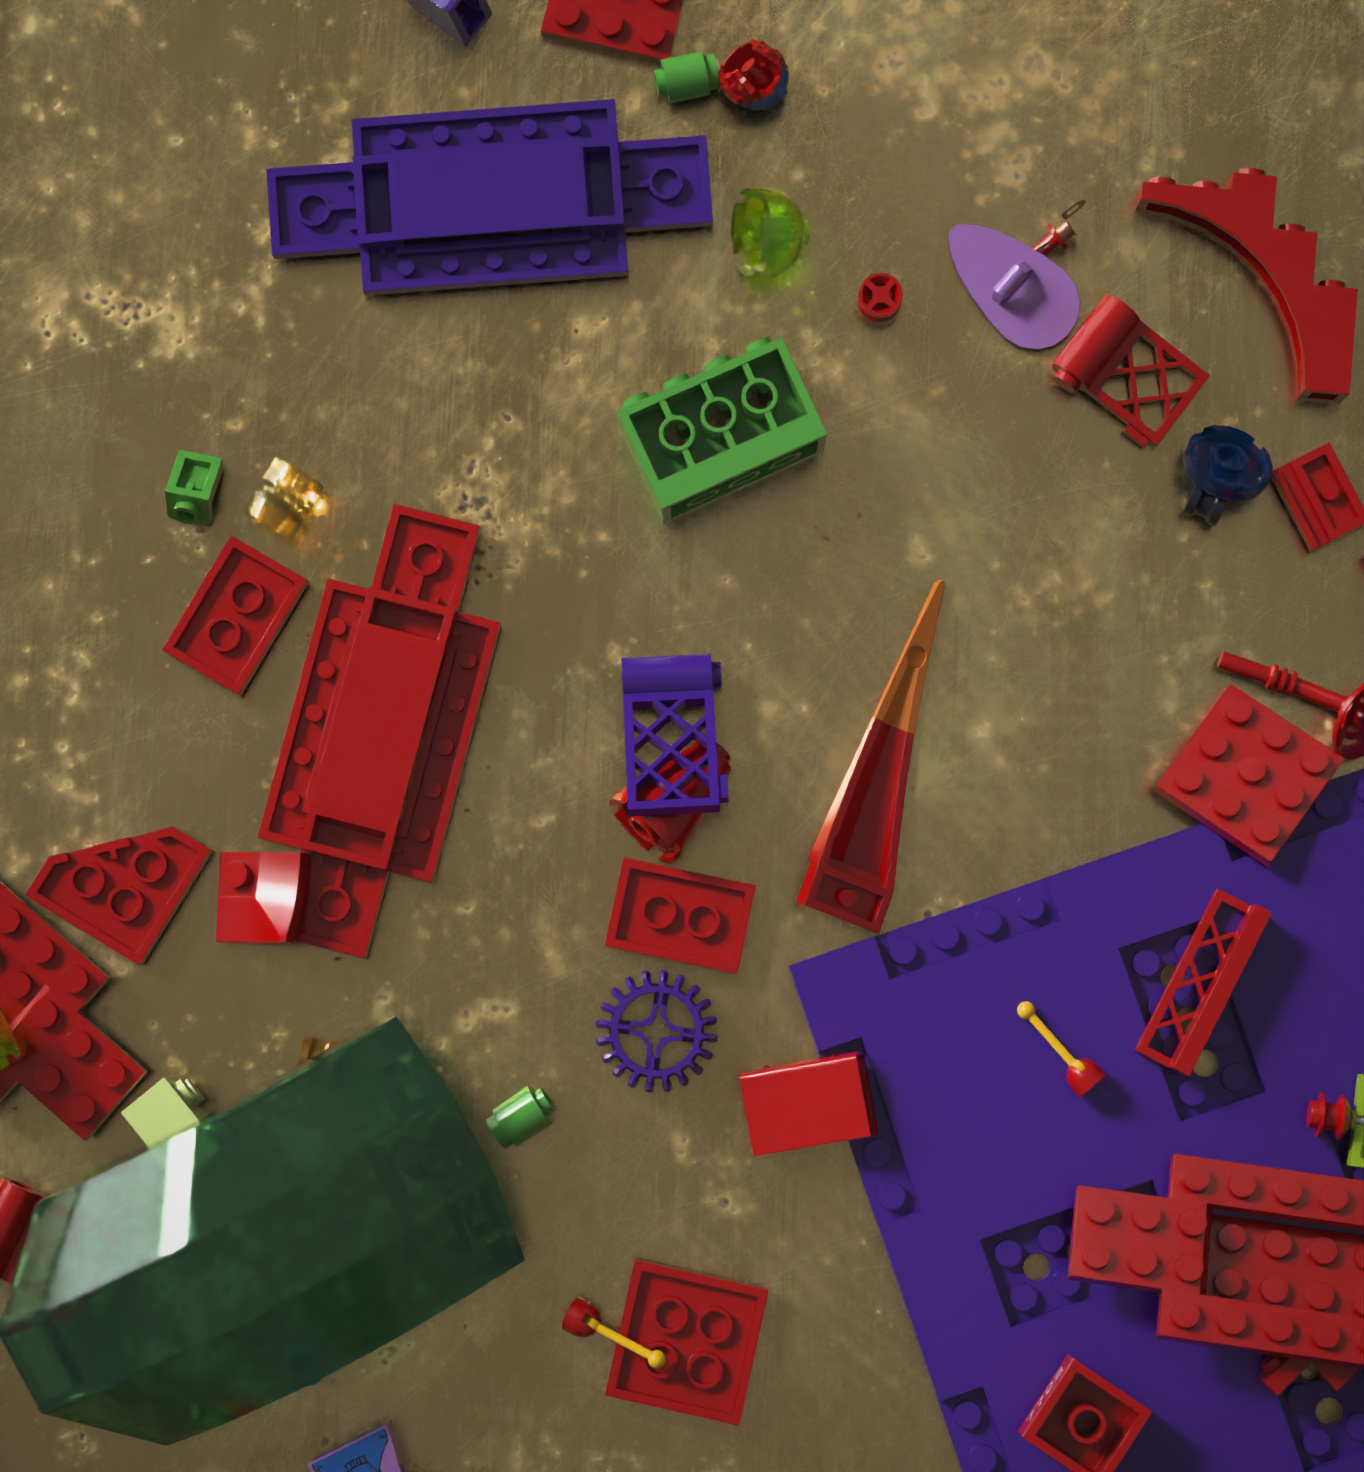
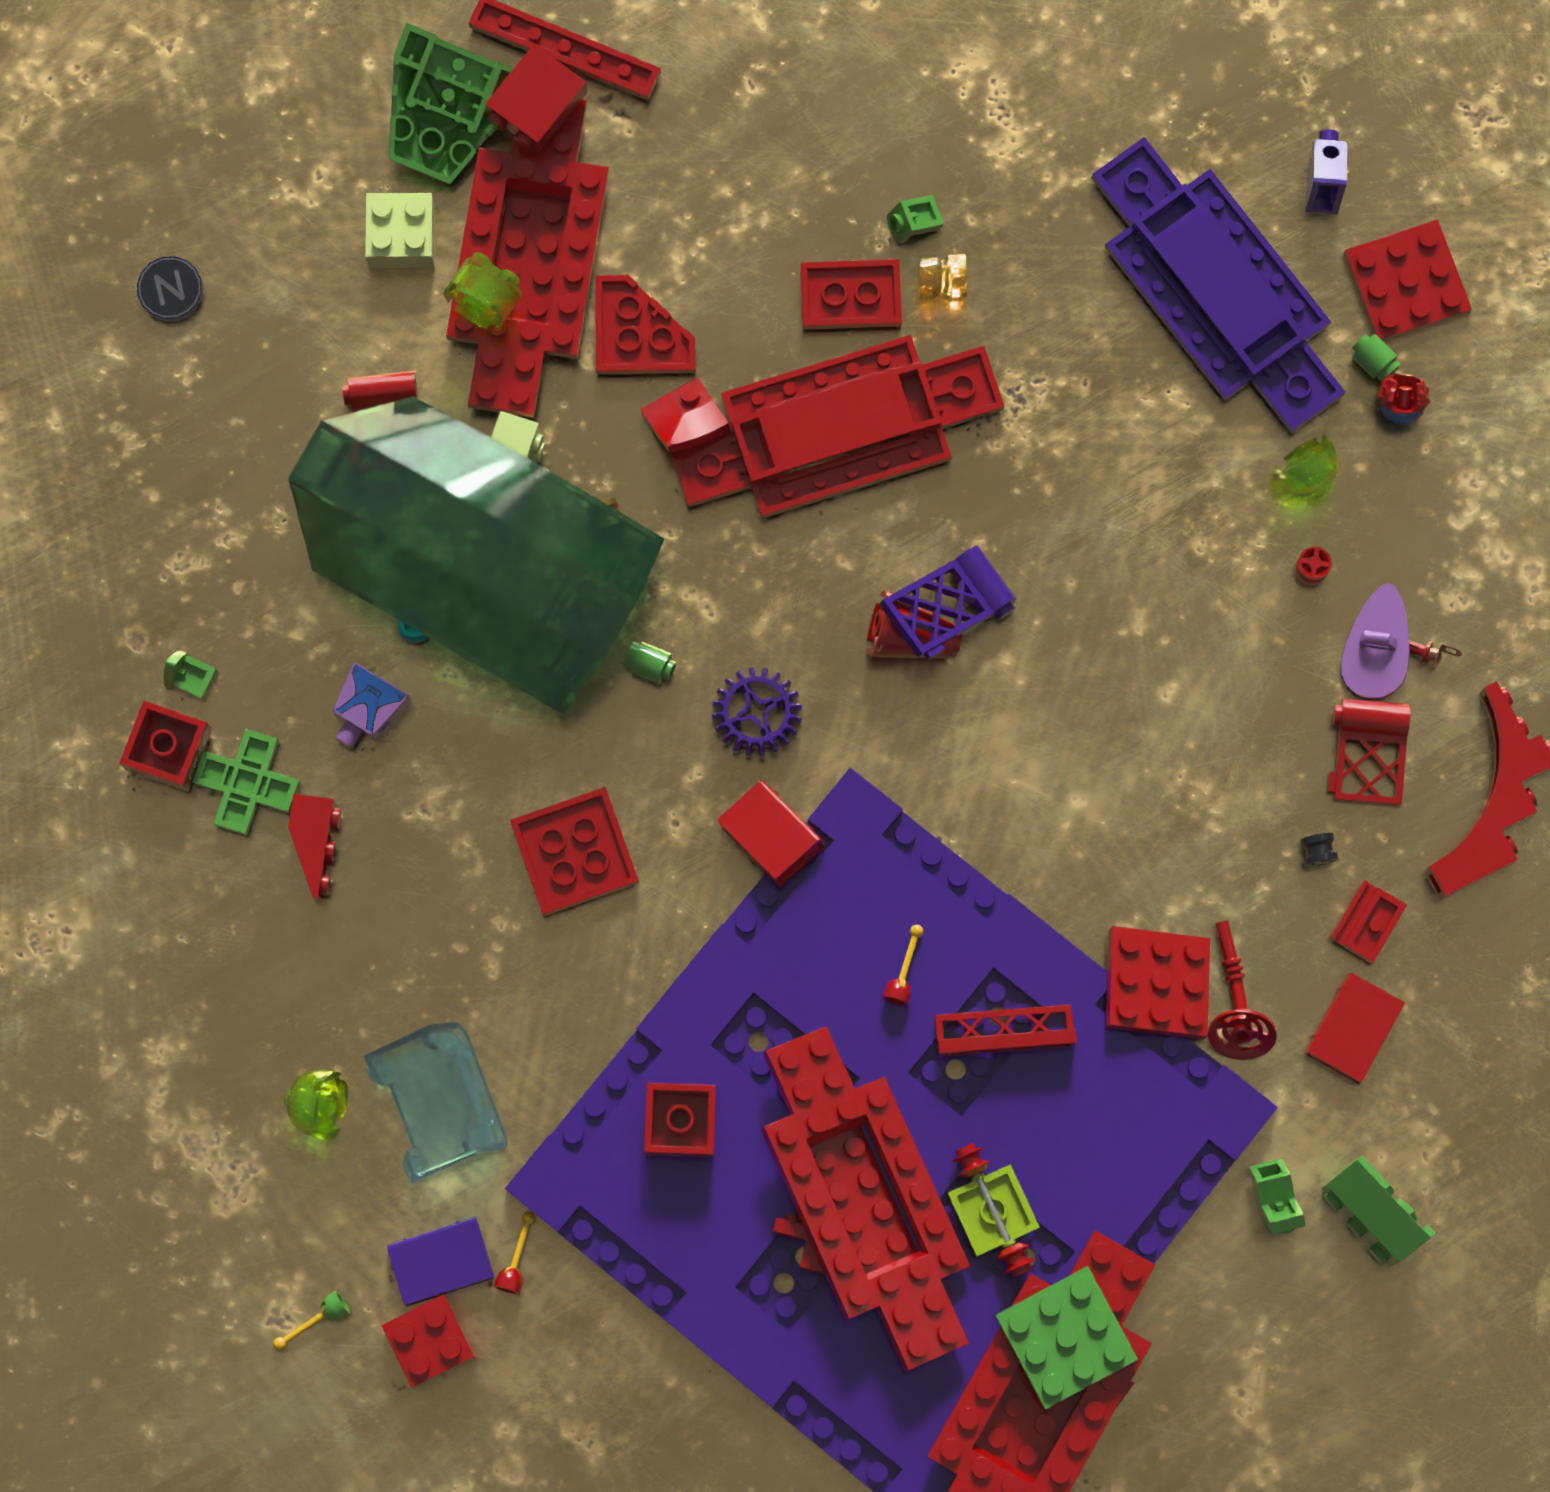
camera: 55 degrees right, 5 degrees down
hinge [562,1297,666,1369] -> none
red plate [605,857,756,974] -> none
bright green brick [617,337,827,523] -> none
red plate [796,580,945,934] -> none
clear blue tile [1182,425,1273,502] -> none

